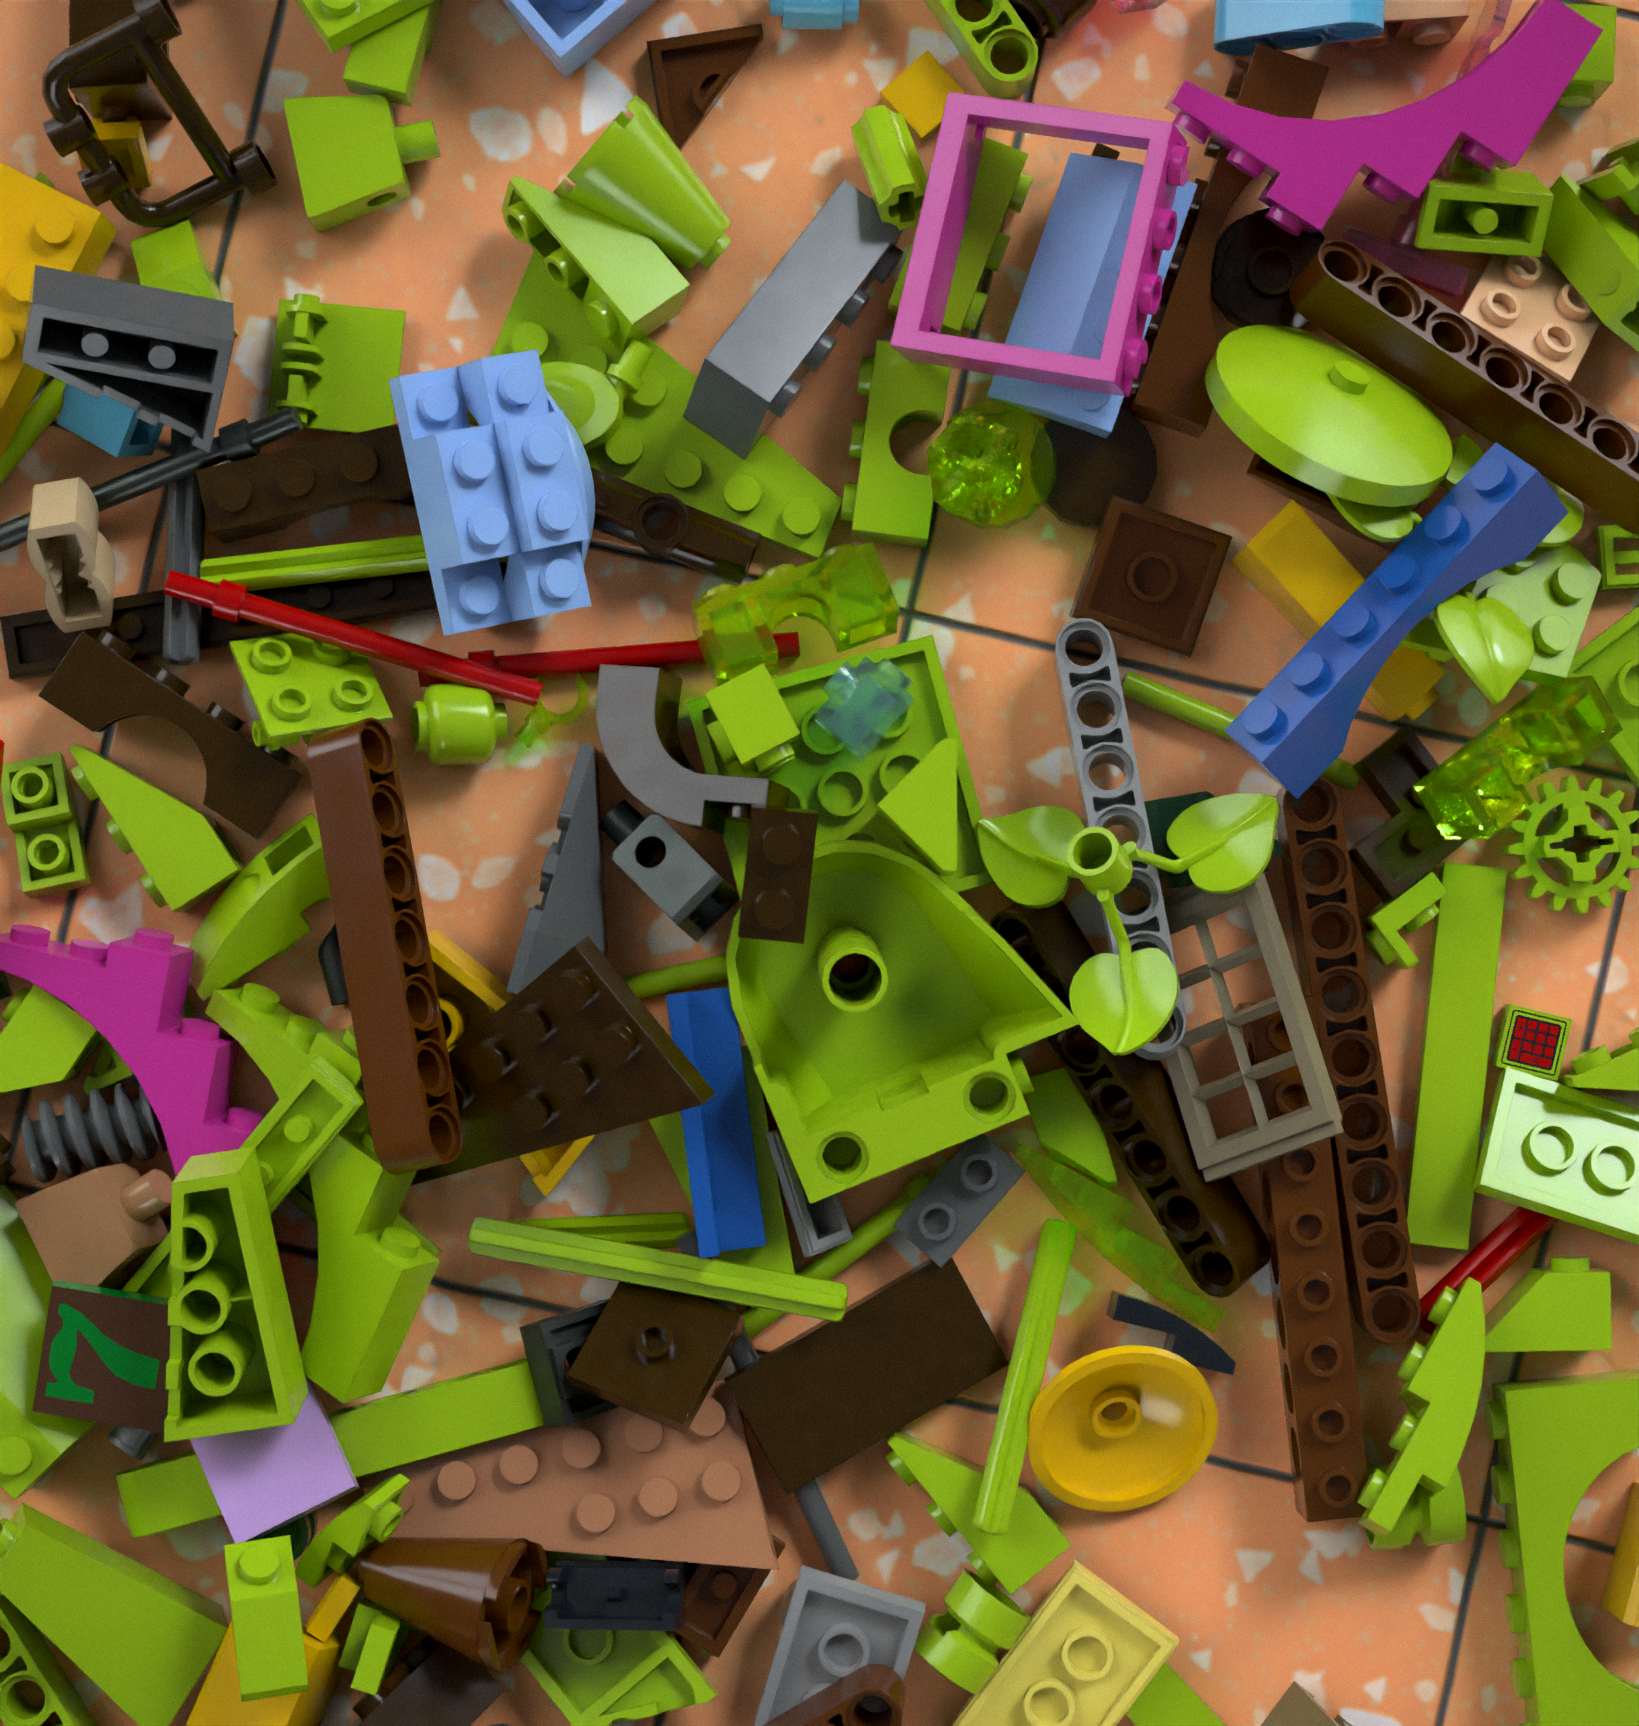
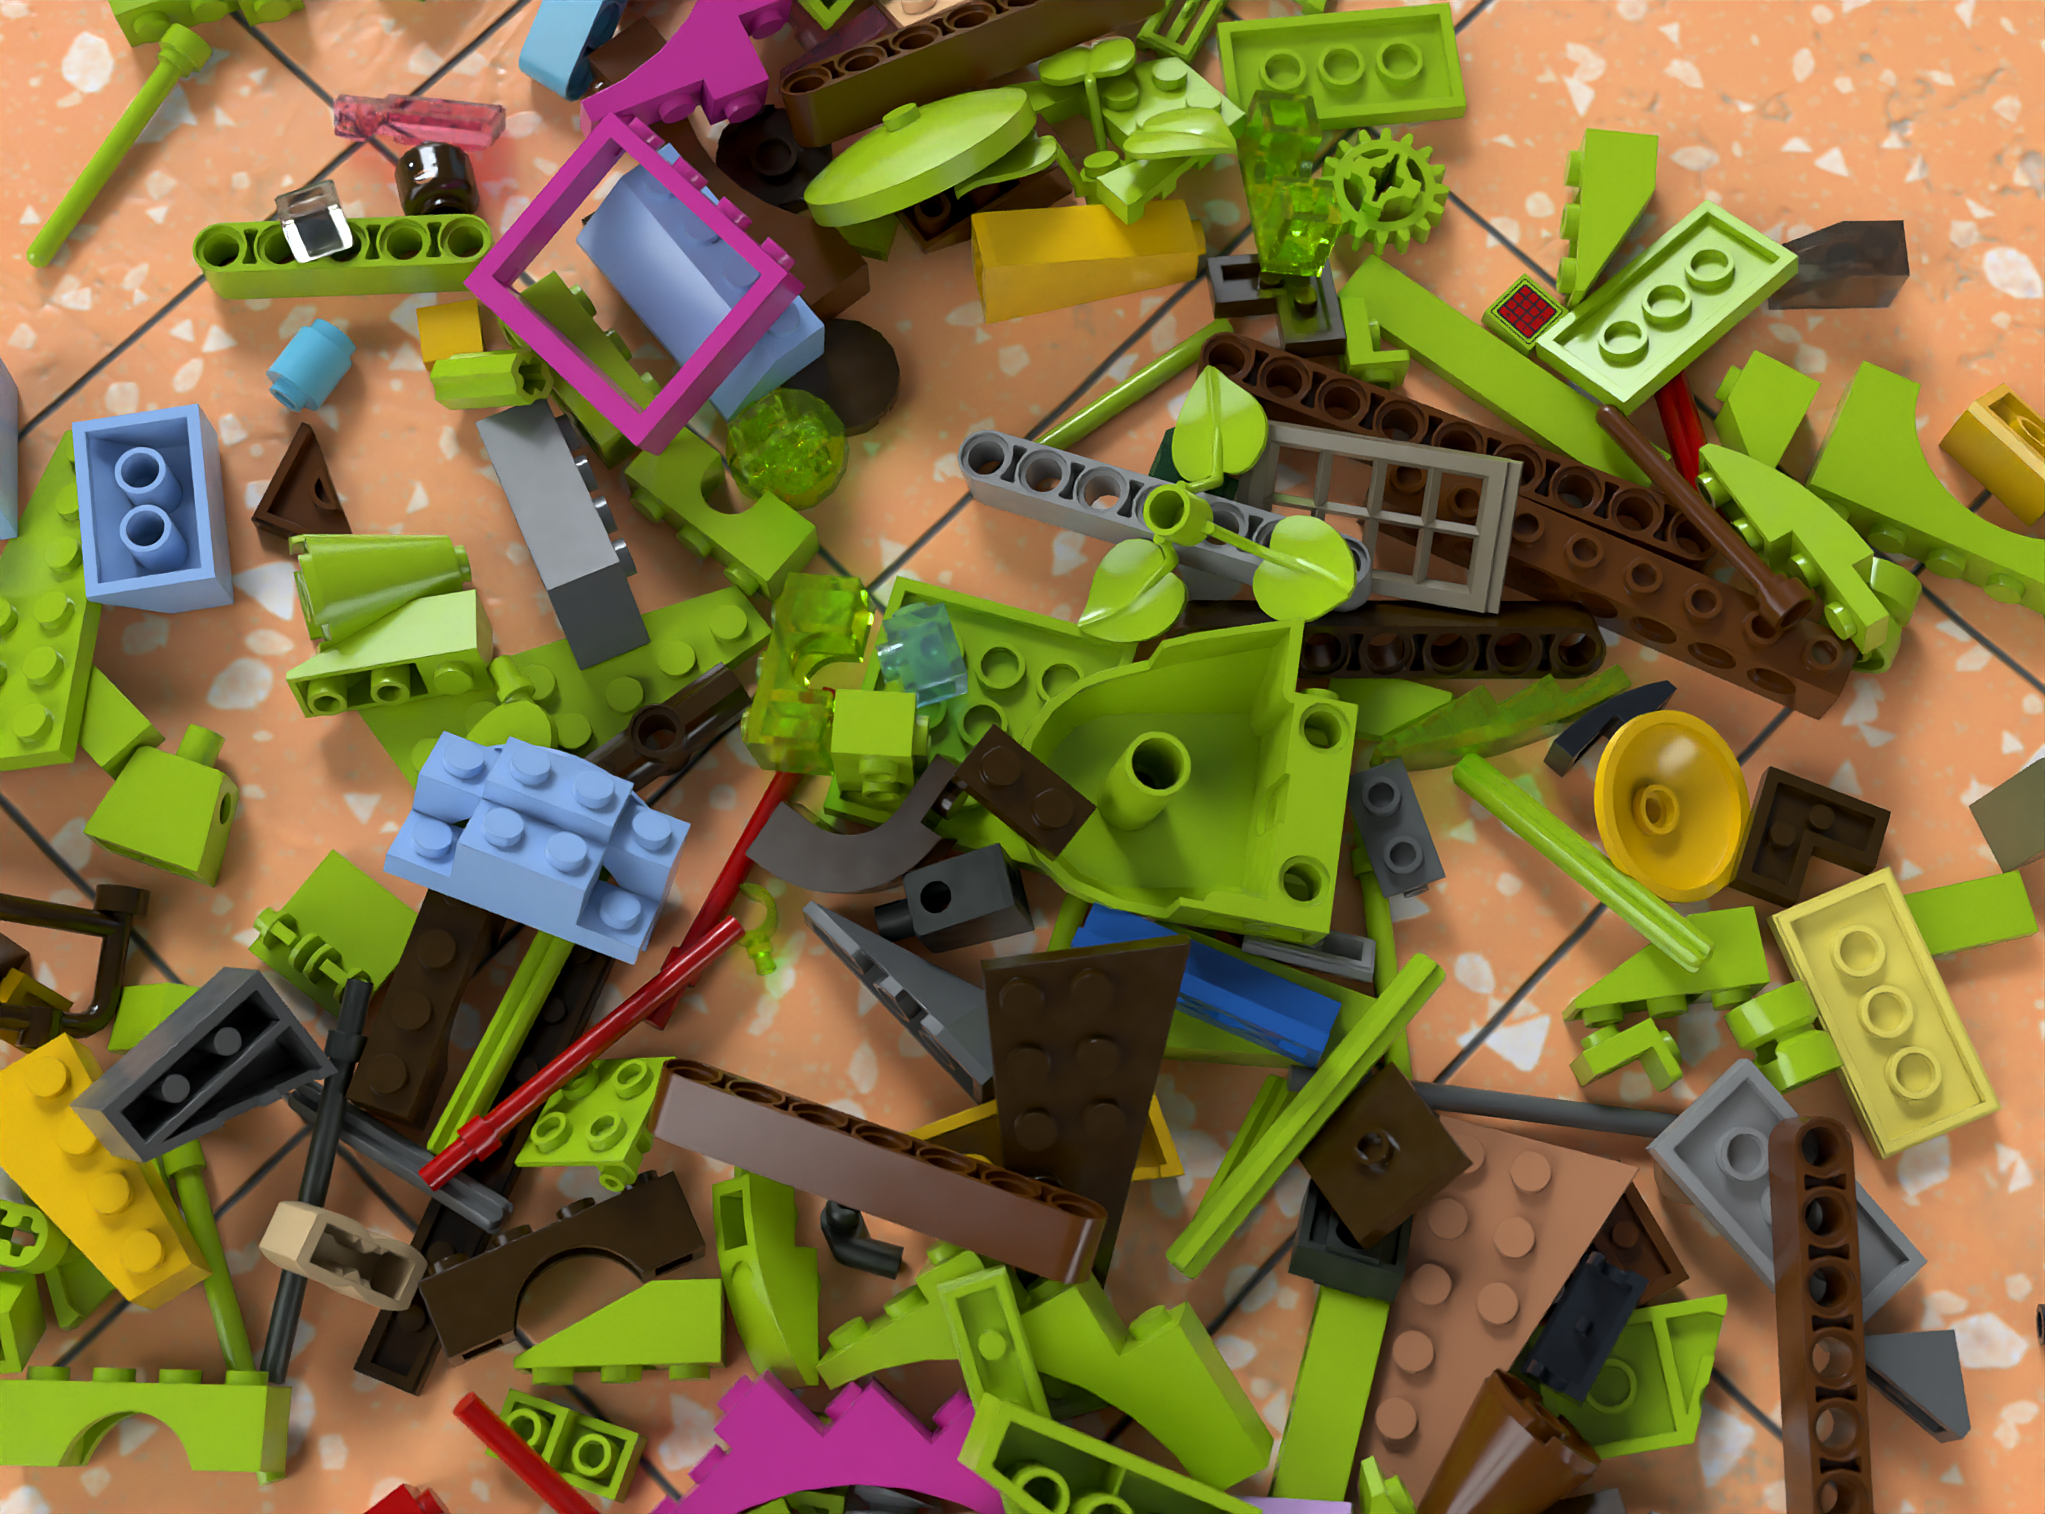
camera: 55 degrees left, 15 degrees down
medium azure brick [56,383,164,458] -> none
lime head [411,683,508,766] -> none
dark brown tile [723,1257,1009,1495] -> none
lime slope [875,738,957,876] -> none
reddish brown tile [1069,495,1233,657] -> none
blue arch [1224,442,1569,800] -> none
none -> lime bracket [1569,1017,1683,1093]
none -> reddish brown piece [1595,404,1817,632]
none -> dark brown plate [1728,766,1891,909]

